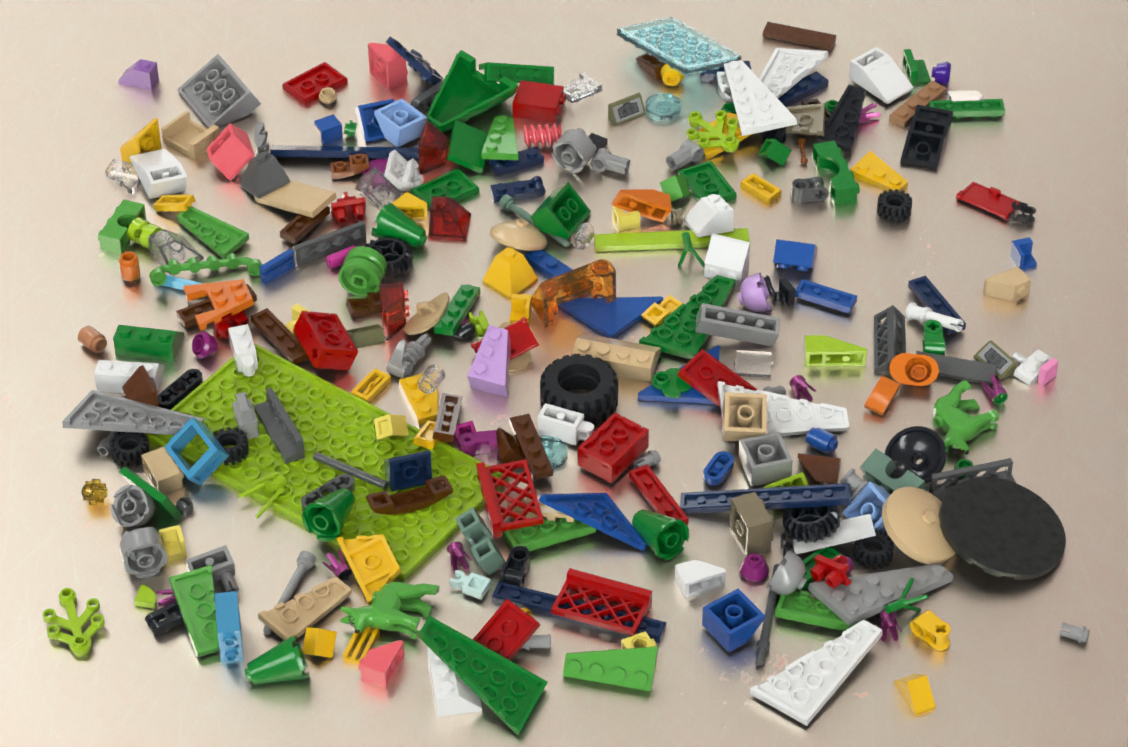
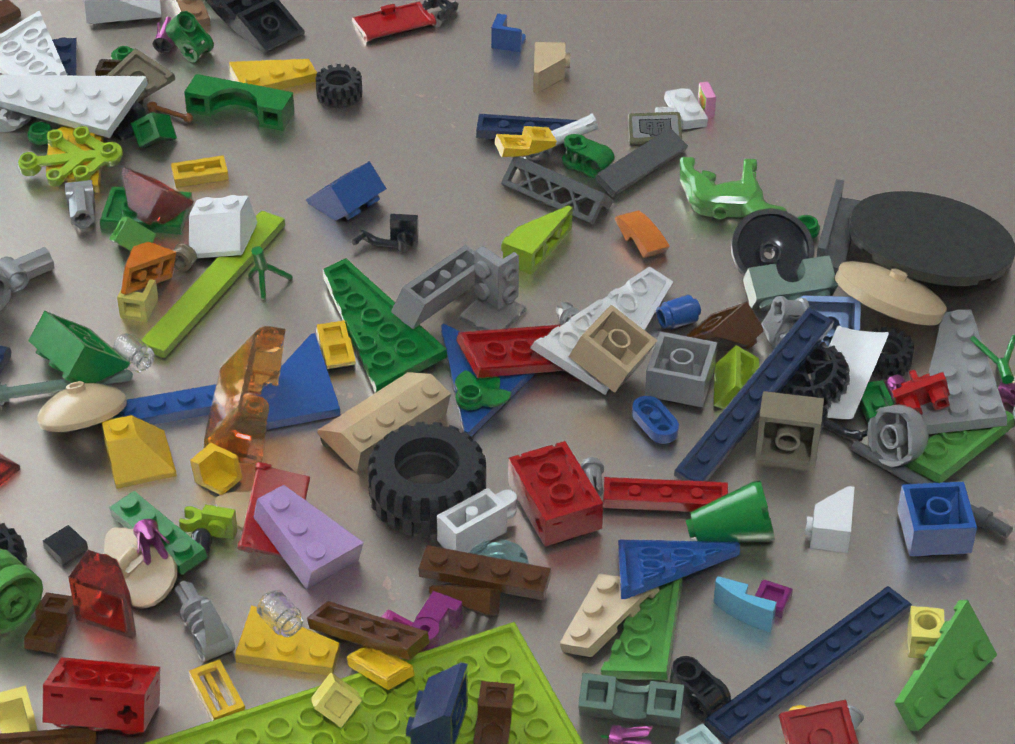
camera: 60 degrees left, 0 degrees up
olive slope [346,324,385,348] -> none
red fence [476,459,544,538] -> none
red fence [551,568,652,636] -> none
white slope [704,234,750,286] -> none
lavender cylinder [737,273,772,313] -> none
magenta cone [739,554,769,582] -> none
flat silver piece [789,375,816,401] -> none
dark grey piece [790,177,829,204] -> none
blue plate [795,279,857,314] -> none
black wing [817,84,866,154] -> none
orange piece [889,353,939,386] -> none
flat silver piece [981,375,1008,405] -> none
none -> black tile [42,525,88,565]
none -> clear red slope [122,167,194,225]
none -> flat silver piece [133,519,170,565]
none -> green piece [166,11,214,63]
none -> light grey bracket [474,246,519,310]
none -> yellow slope [494,126,557,157]
none -> medium azure slope [713,576,777,633]
none -> magenta tile [755,579,793,619]

